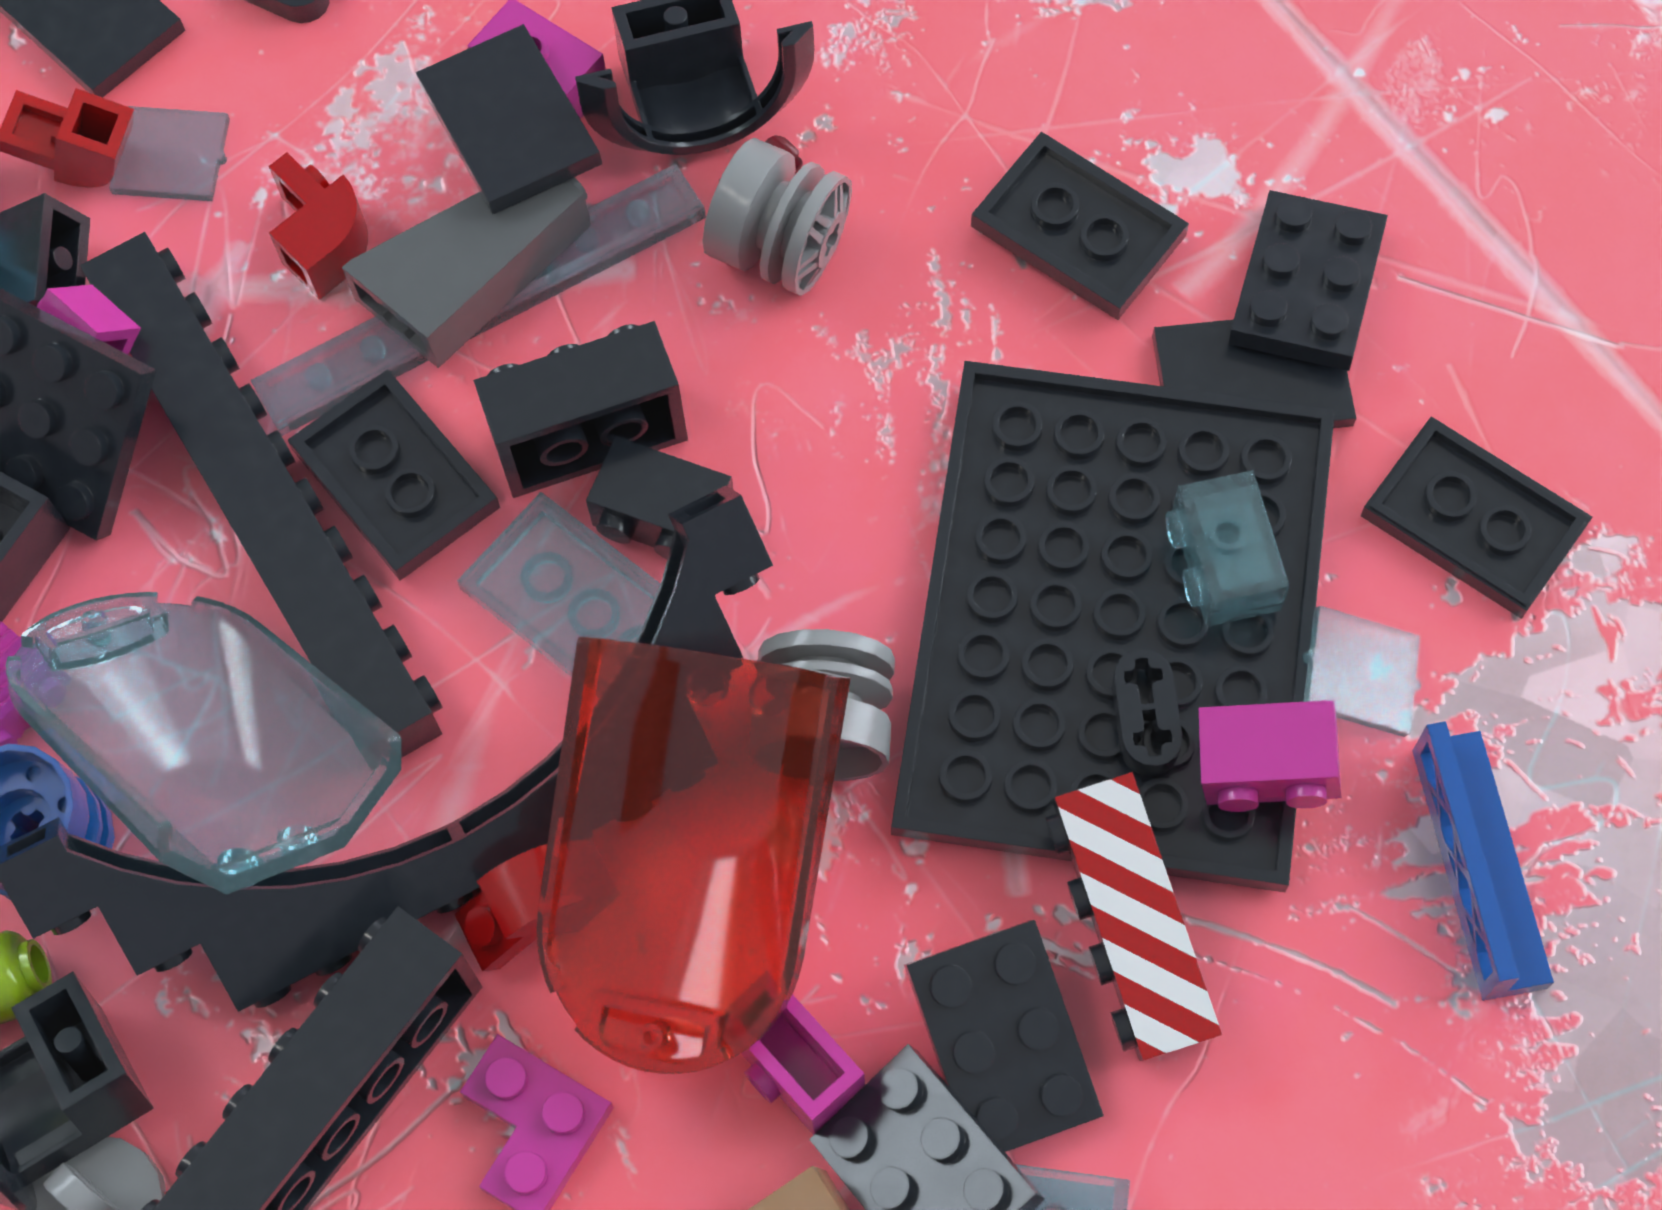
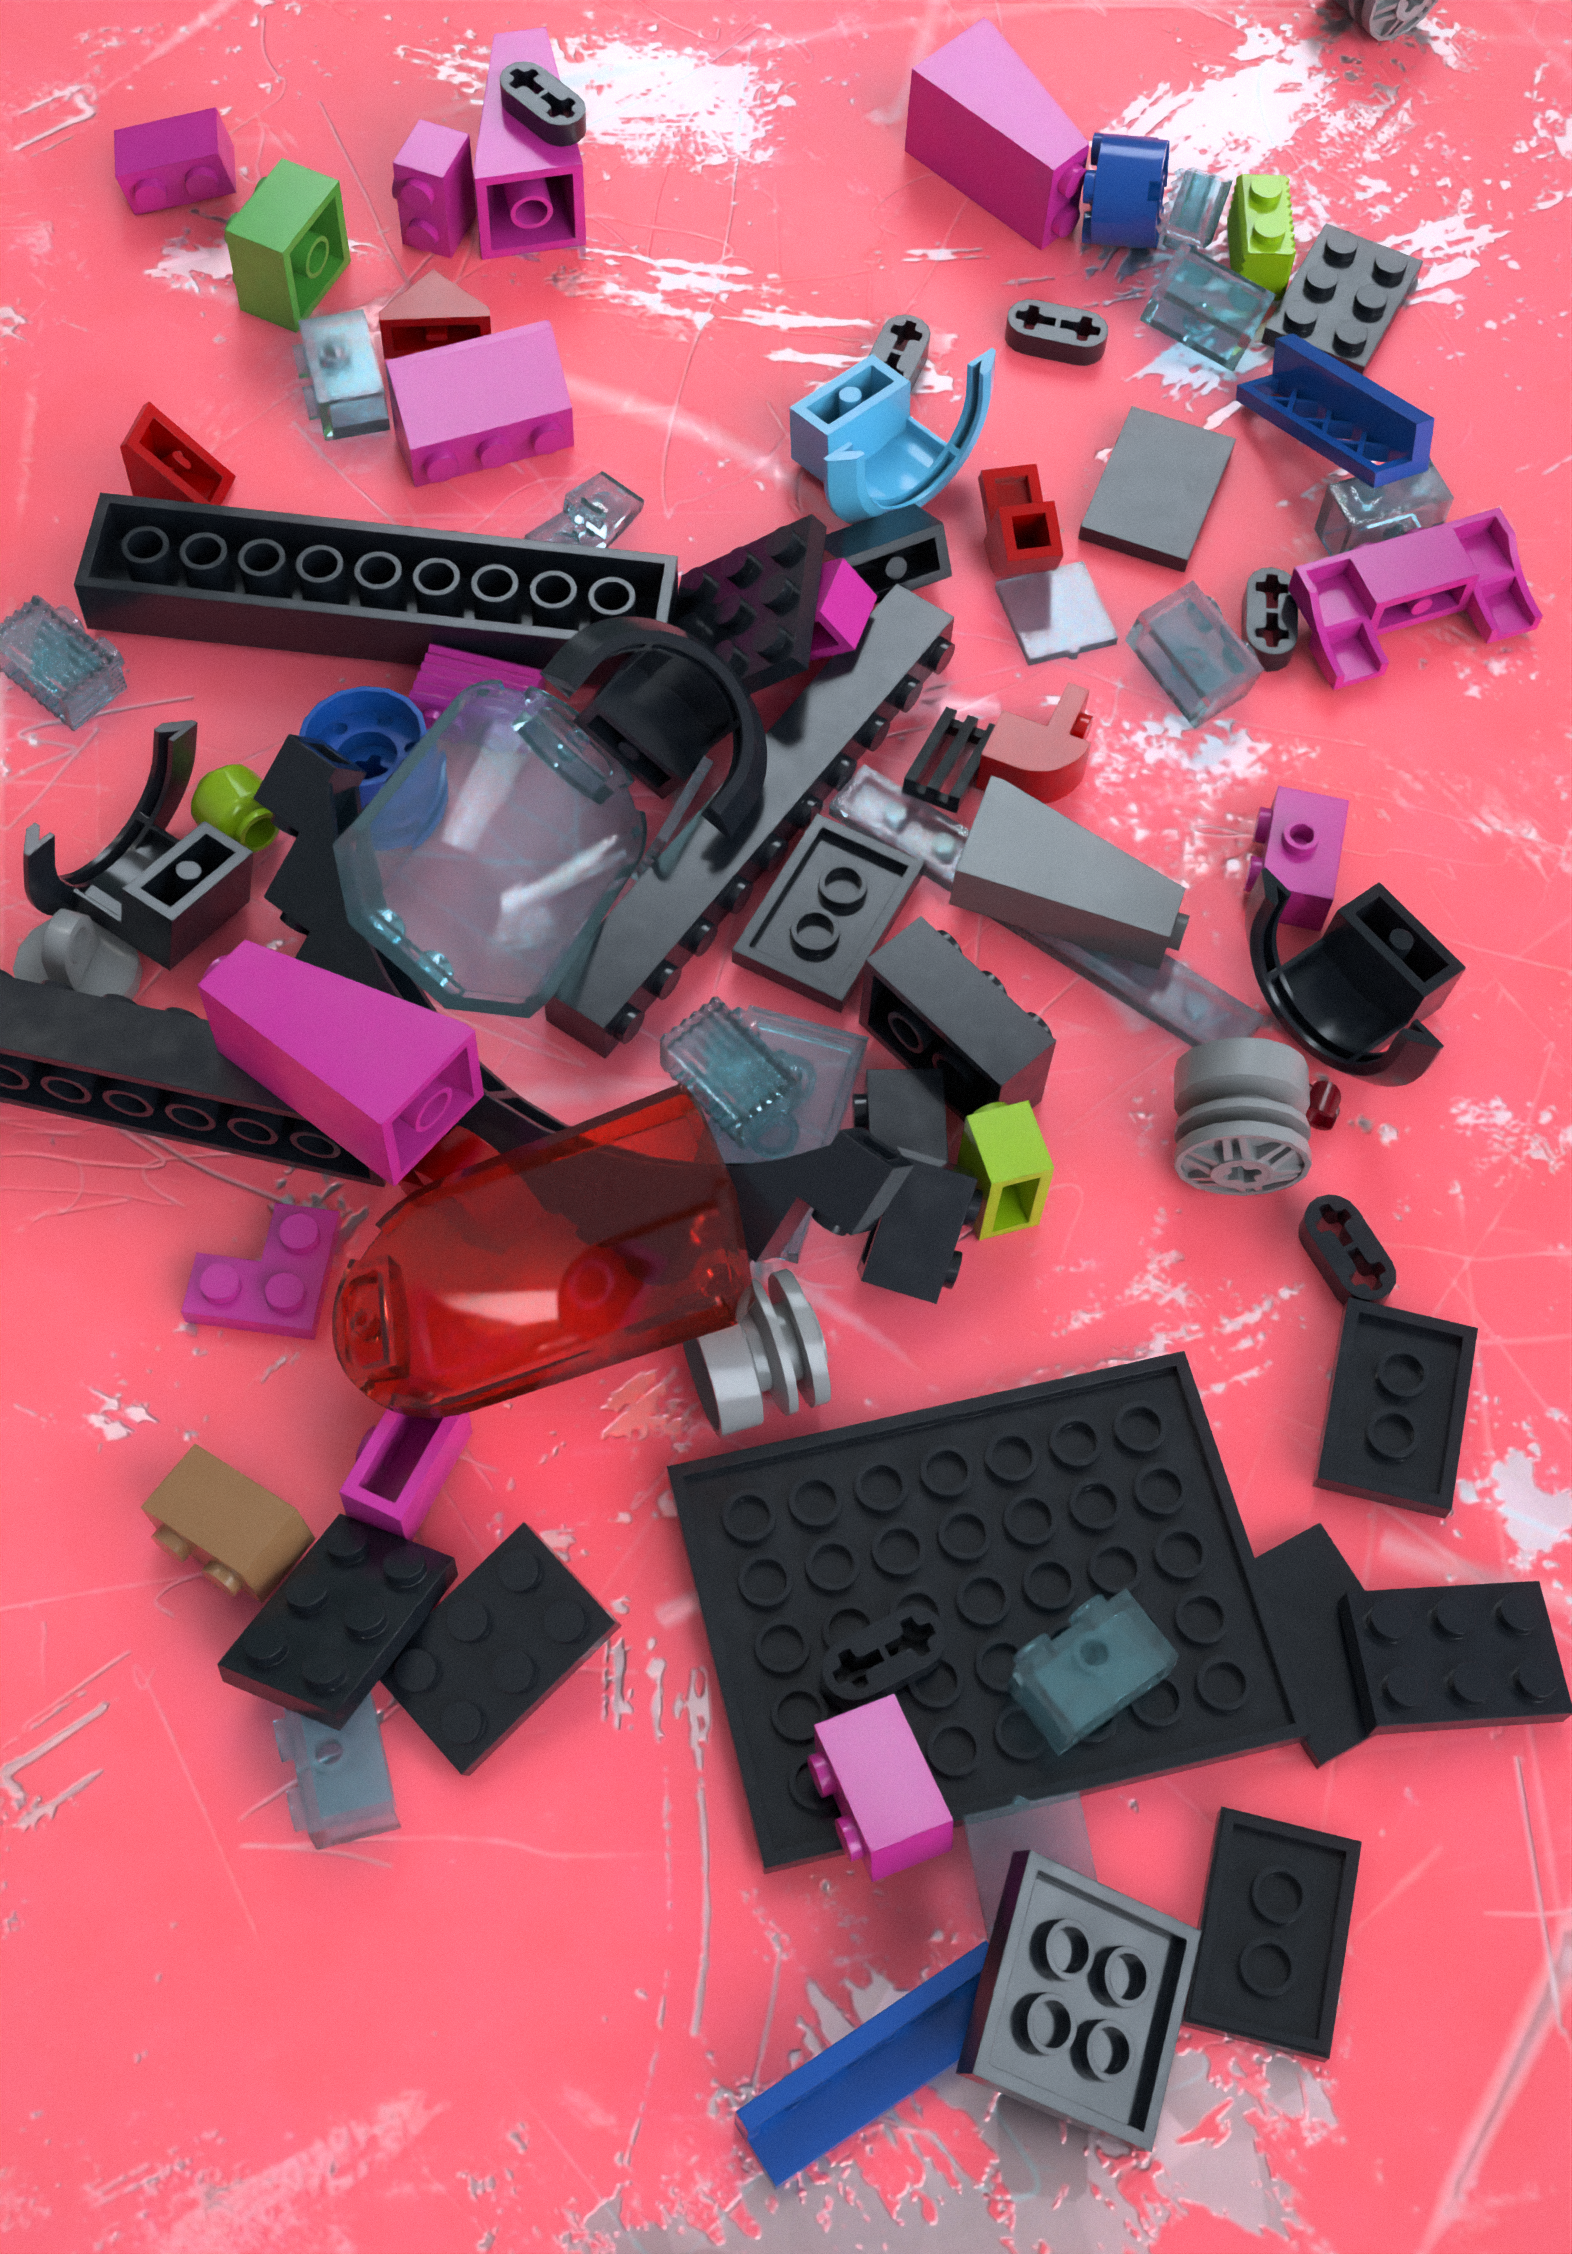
camera: 60 degrees right, 5 degrees down
black tile [415,24,602,215] -> none
brick [1045,772,1222,1061] -> none
none -> dark pink slope [197,939,484,1187]
none -> black piece [540,617,767,839]
none -> clear light blue piece [630,756,714,881]
none -> clear light blue brick [659,996,803,1150]
none -> black brick [857,1146,983,1304]
none -> black tile [901,706,995,814]
none -> plate [955,1850,1202,2152]
none -> lime brick [956,1100,1054,1241]
none -> clear light blue brick [1125,580,1265,729]
none -> black beam [1298,1194,1396,1306]

